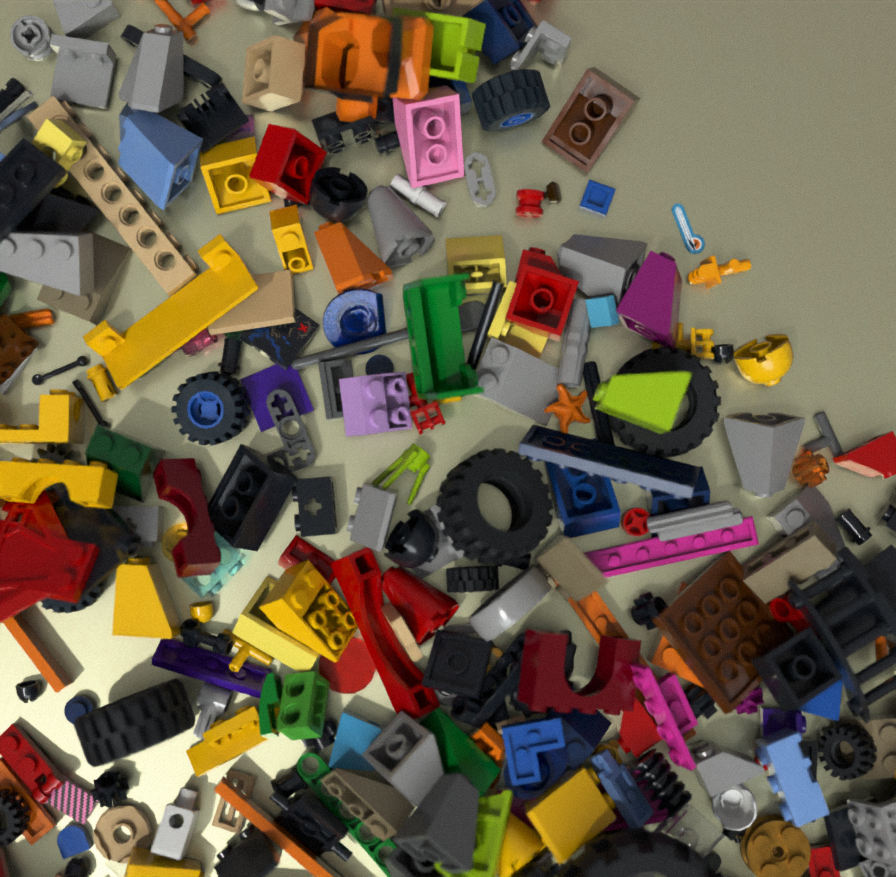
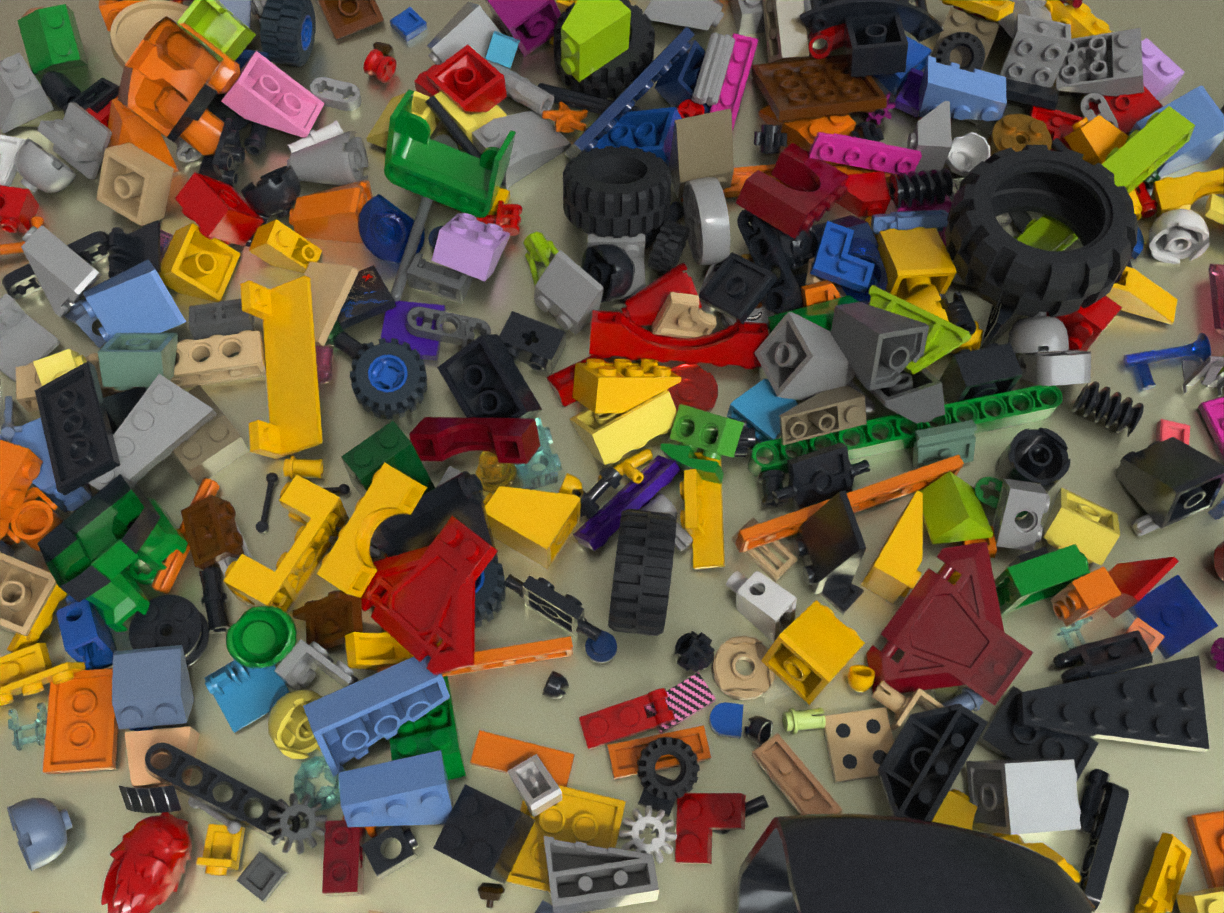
camera: 65 degrees left, 20 degrees down
none -> sand green slope [98,333,178,391]
none -> dark grey hinge [189,299,255,340]
none -> black plate [503,574,602,642]

